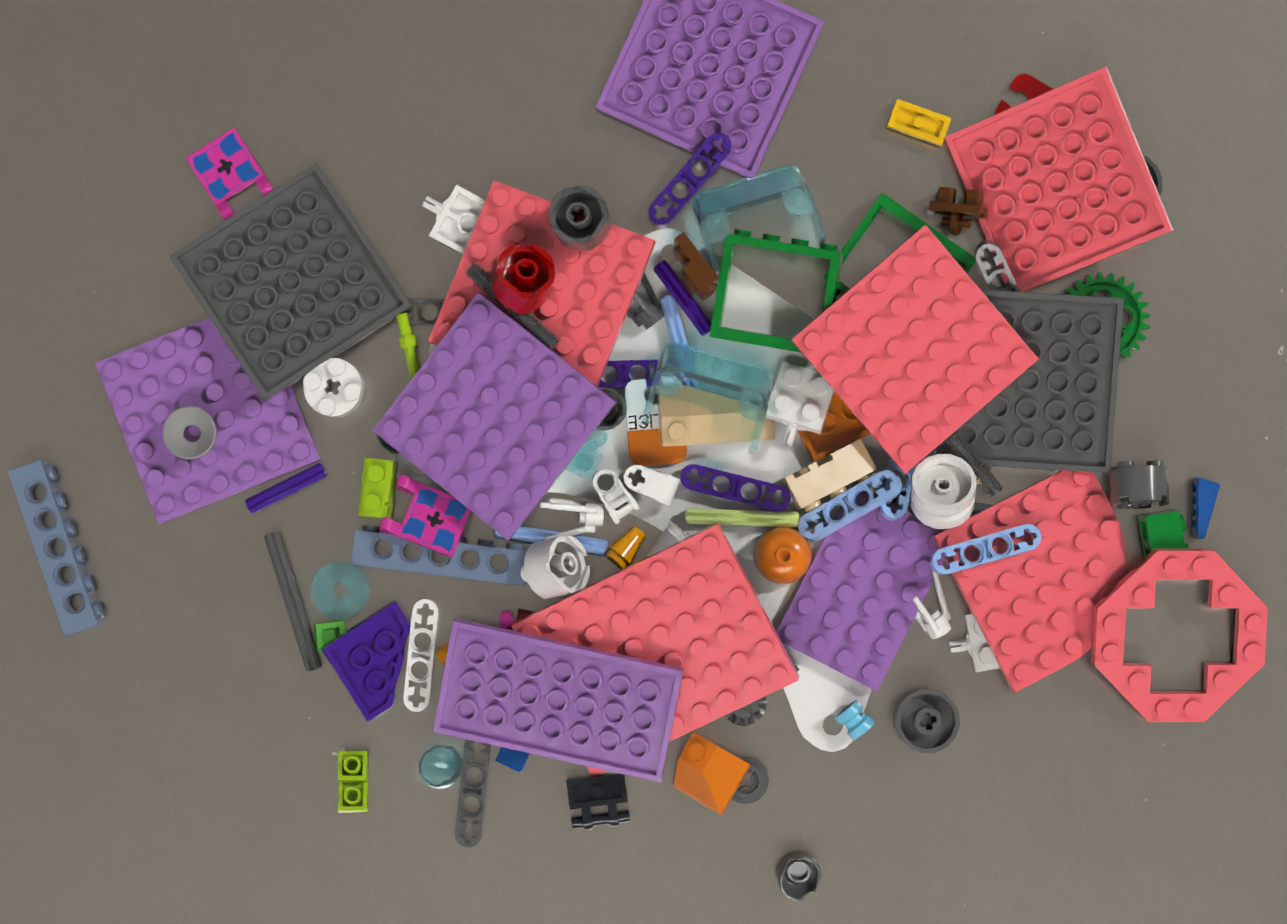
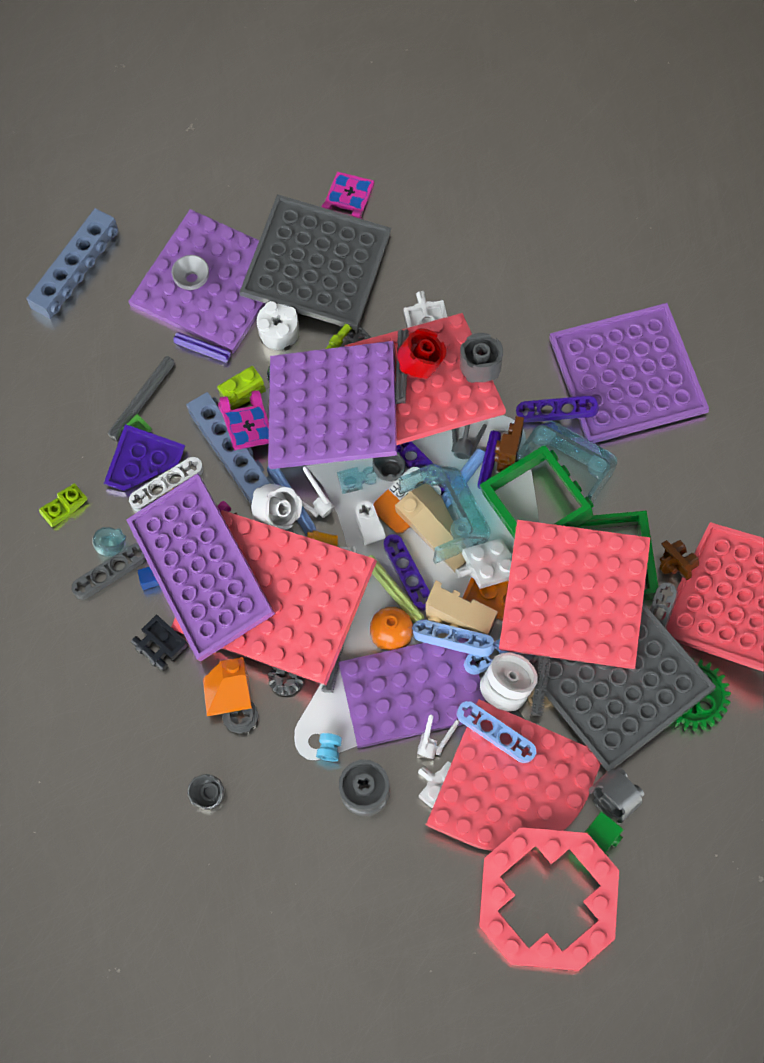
camera: 55 degrees right, 20 degrees down
clear light blue plate [311,562,370,620] -> none
white piece [593,469,640,525] -> none
yellow plate [887,99,951,147] -> none
blue slope [1192,477,1220,540] -> none

